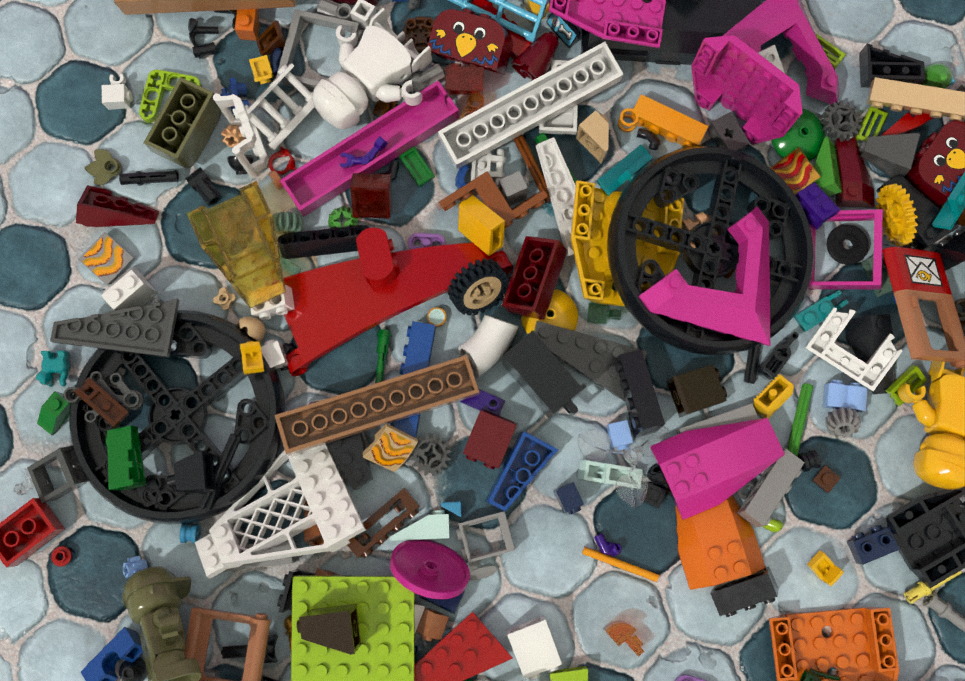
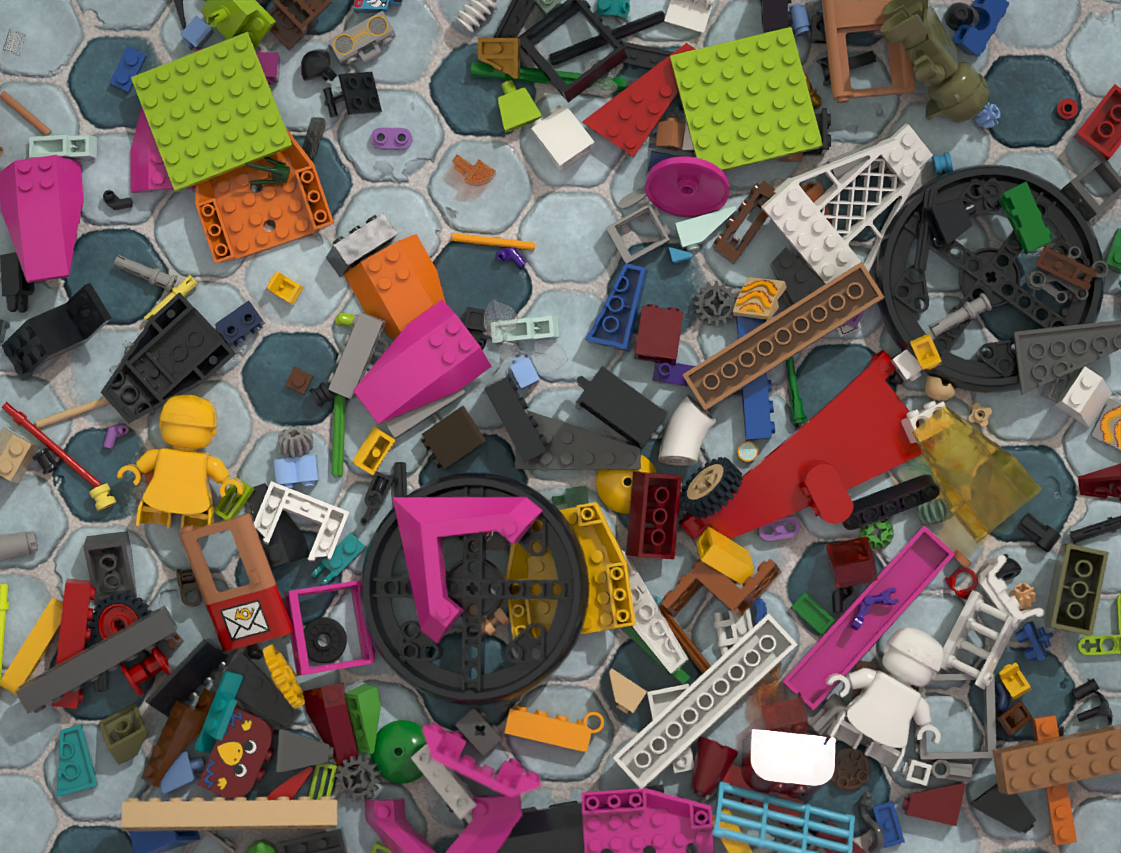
camera: 165 degrees right, 5 degrees up
dark brown slope [297,604,361,655] -> none
light grey brick [498,171,529,206] -> none
dark blue piece [553,482,584,515] -> none
teal bracket [597,144,653,196] -> none
black arm [636,128,661,151] -> none
slope [770,147,820,195] -> none
dark purple bracket [796,182,840,230] -> none
none -> light grey pin [929,293,992,337]

